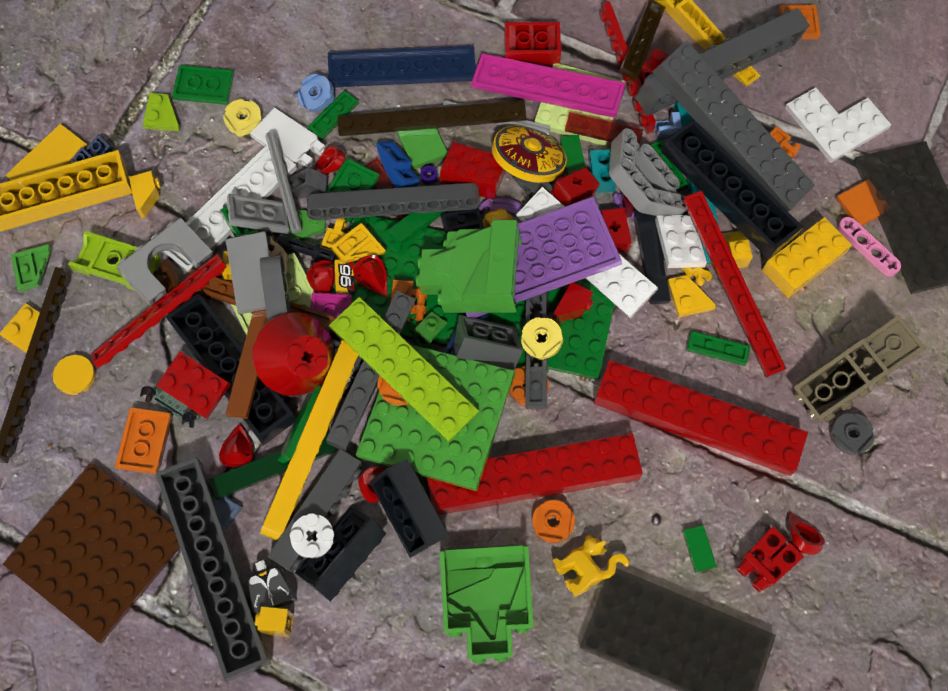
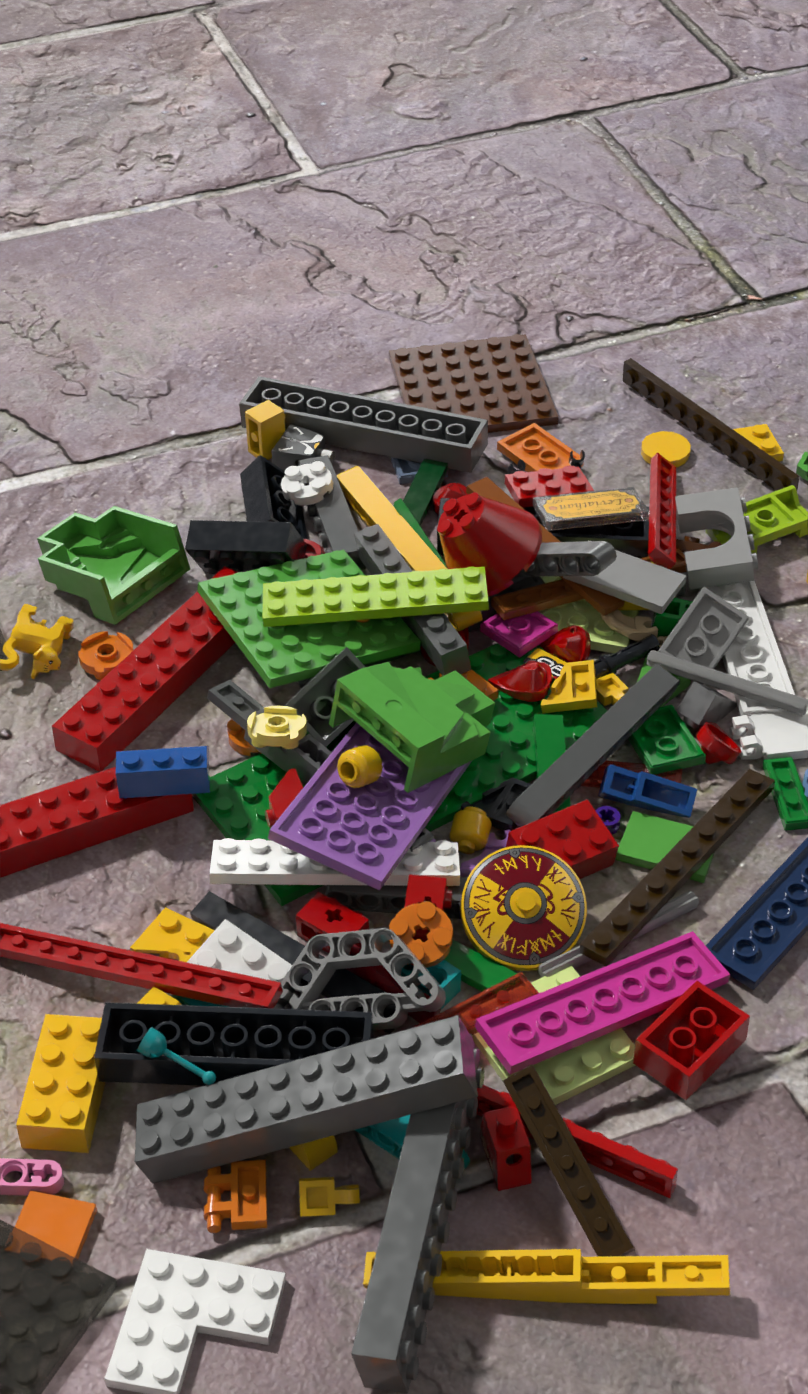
camera: 135 degrees right, 25 degrees down
green tile [686,330,750,366] -> none
none -> blue slope [116,746,210,798]
none -> teal hinge [137,1027,216,1085]
none -> yellow head [337,746,383,788]
none -> orange plate [389,901,453,968]
none -> tile [533,487,650,531]

